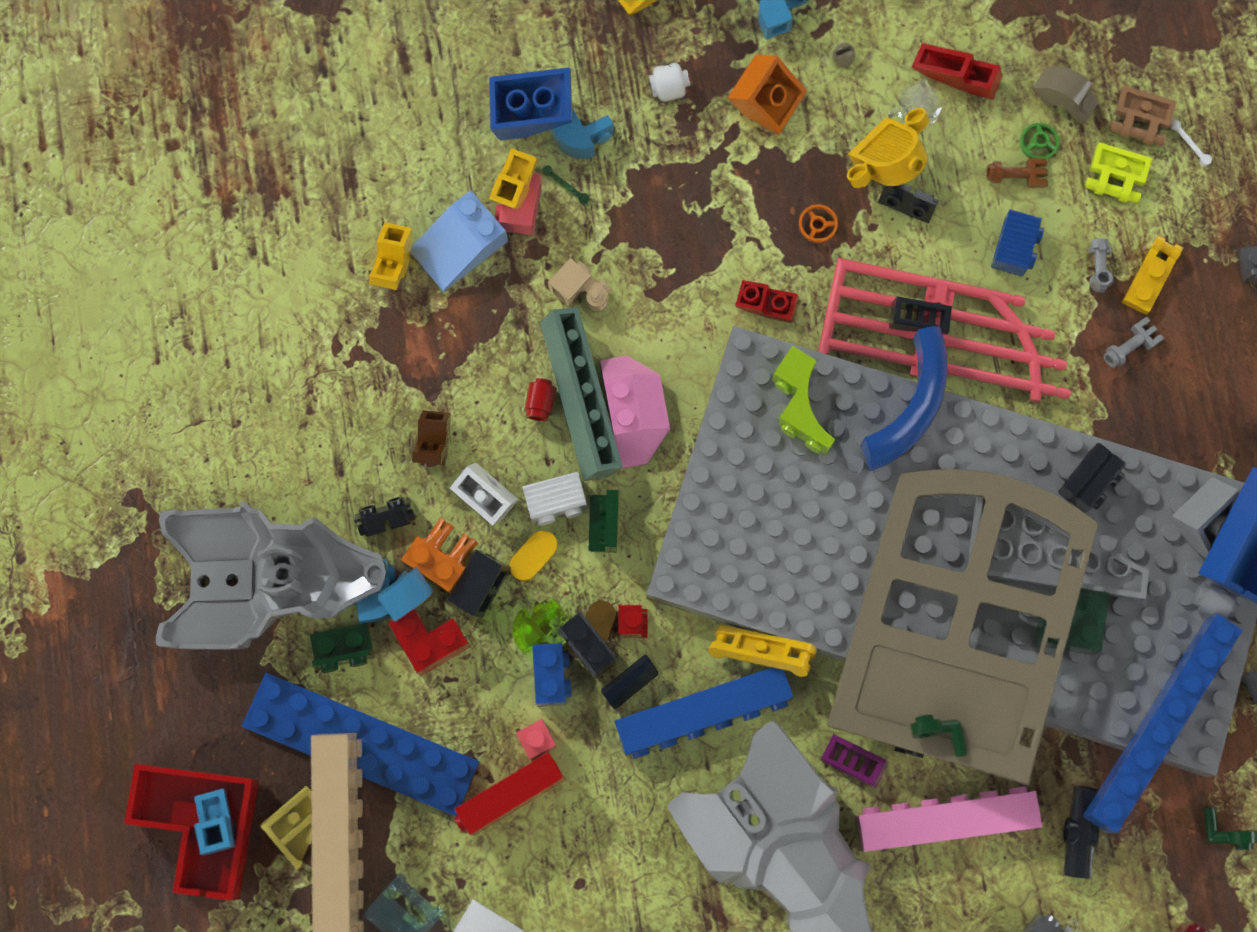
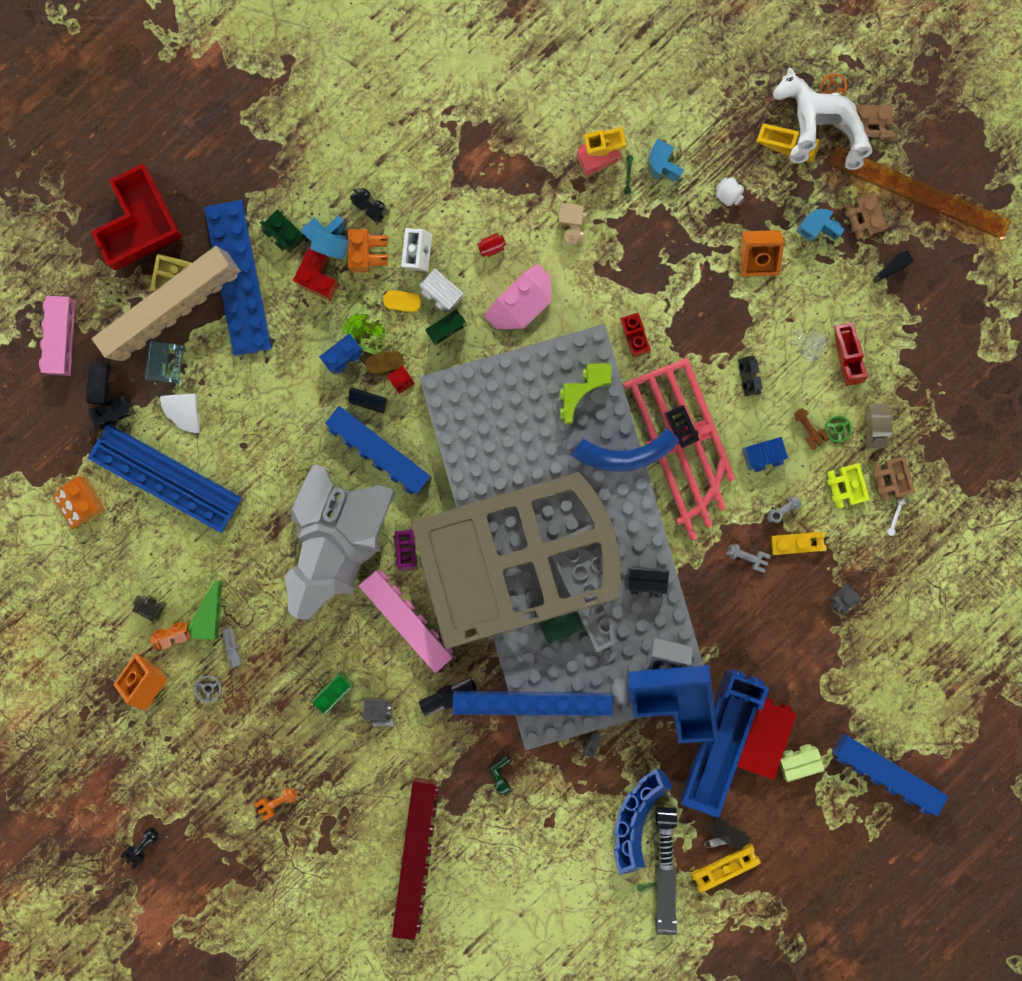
camera: 50 degrees right, 10 degrees up
light grey piece [156,501,387,650] -> none
dark azure brick [194,789,237,855] -> none
yellow brick [369,222,412,290] -> none
light blue slope [411,190,508,292] -> none
reddish brown brick [412,410,451,467] -> none
black hinge [448,550,512,617] -> none
red brick [454,752,566,836] -> none
blue slope [489,67,572,141] -> none
coral brick [516,719,557,761] -> none
sand green brick [540,307,623,481] -> none
black brick [558,612,618,679] -> none
yellow plate [708,625,817,677] -> none
orange piece [799,204,838,243] -> none
dark tan hinge [833,43,855,67] -> none
yellow piece [847,108,930,188] -> none
dark green plate [910,715,967,757] -> none

